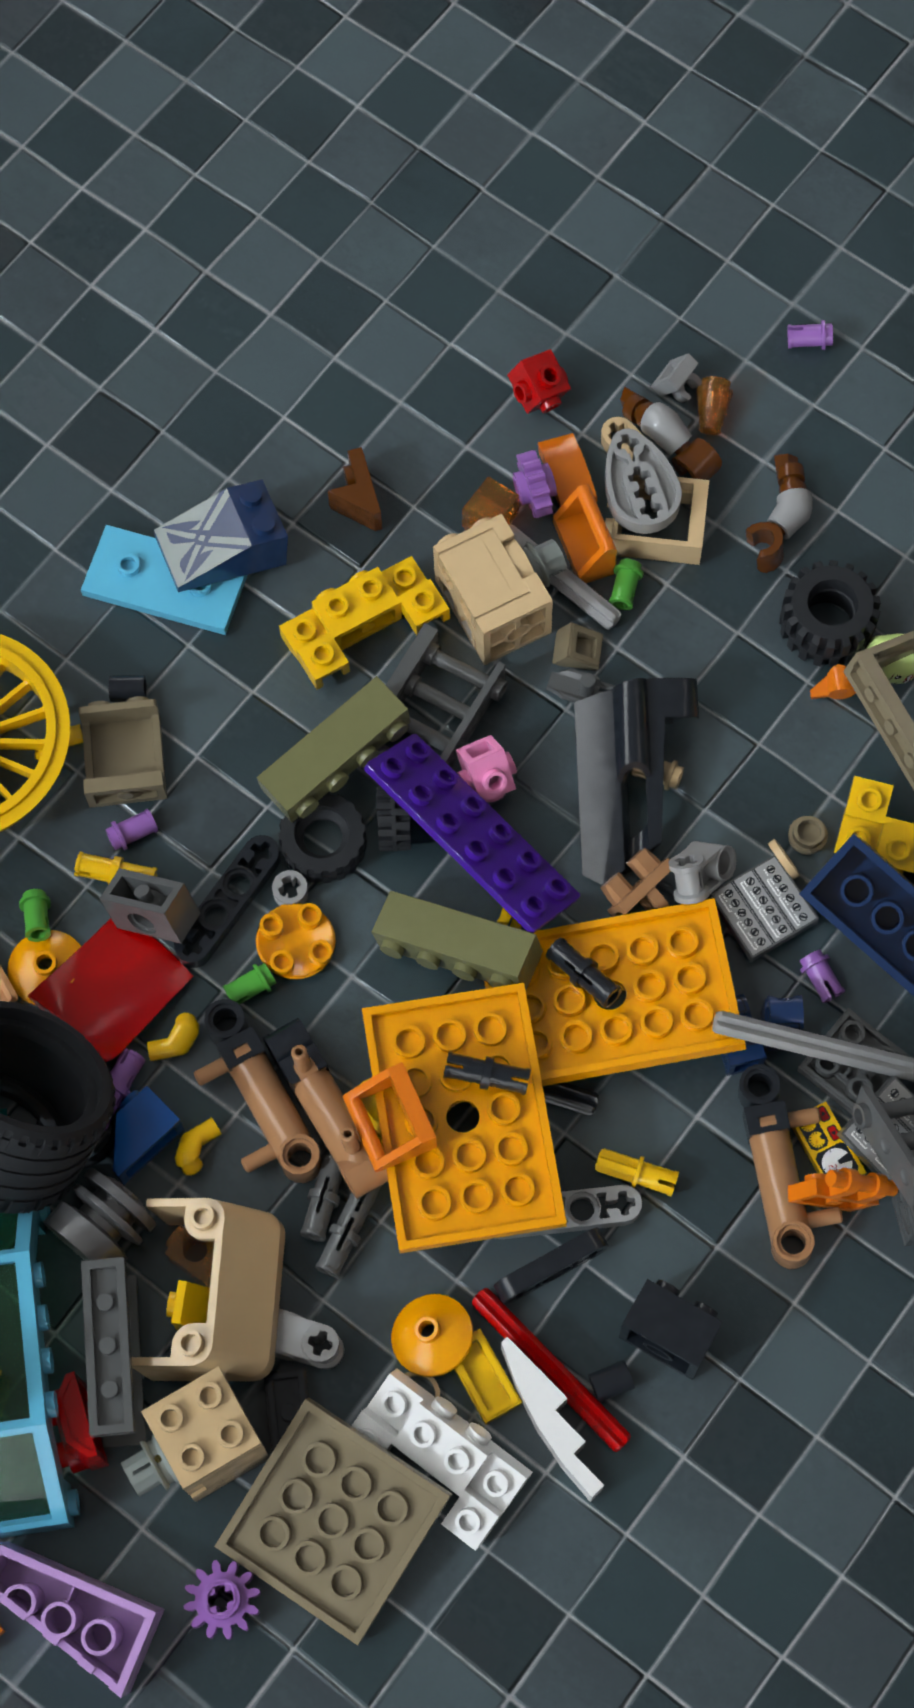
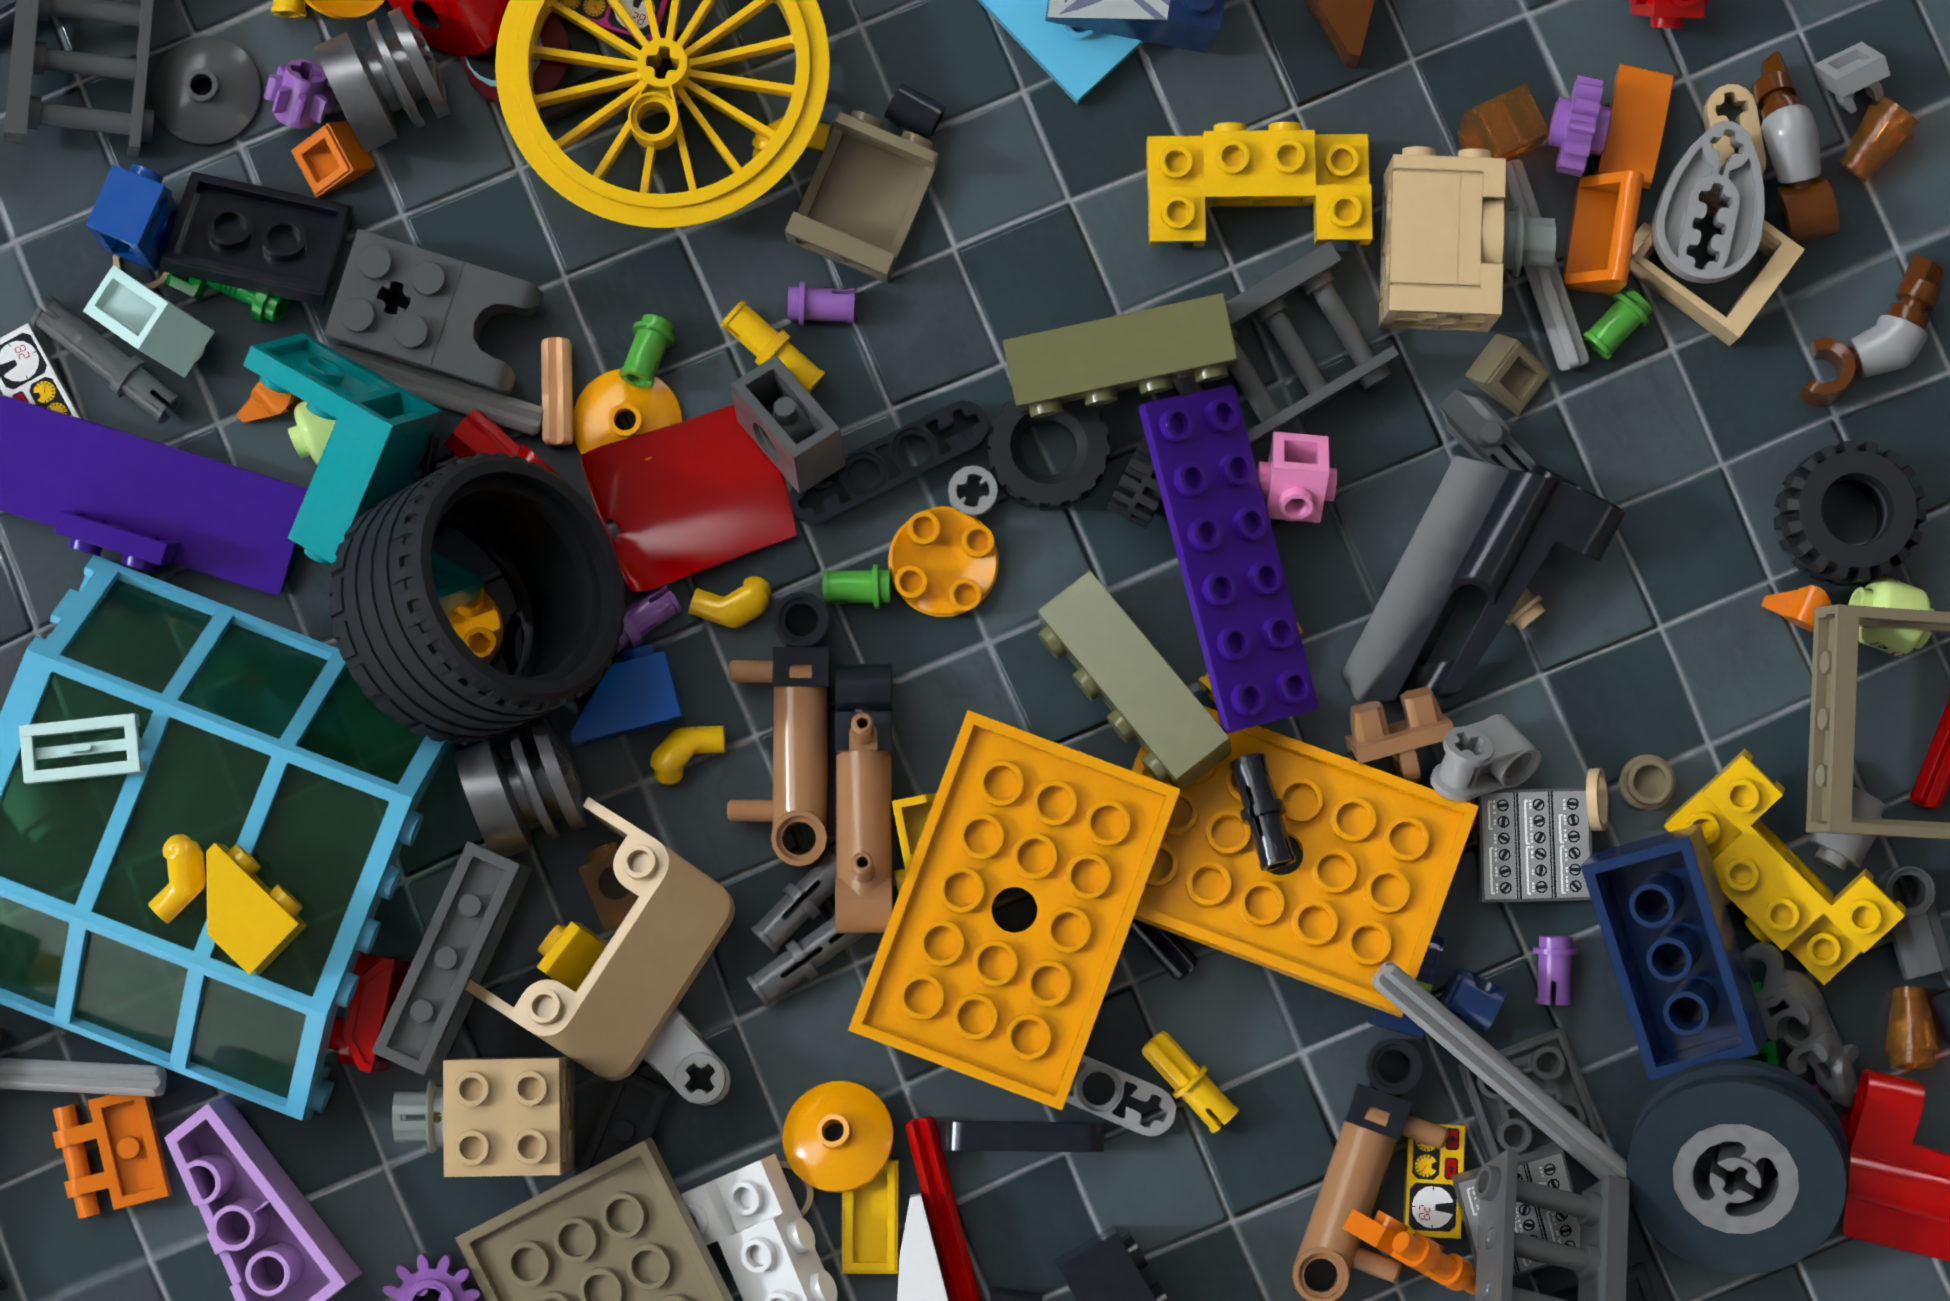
camera: 25 degrees right, 15 degrees up
orange tile [342,1062,437,1172] -> none
black pin [443,1051,531,1095] -> none

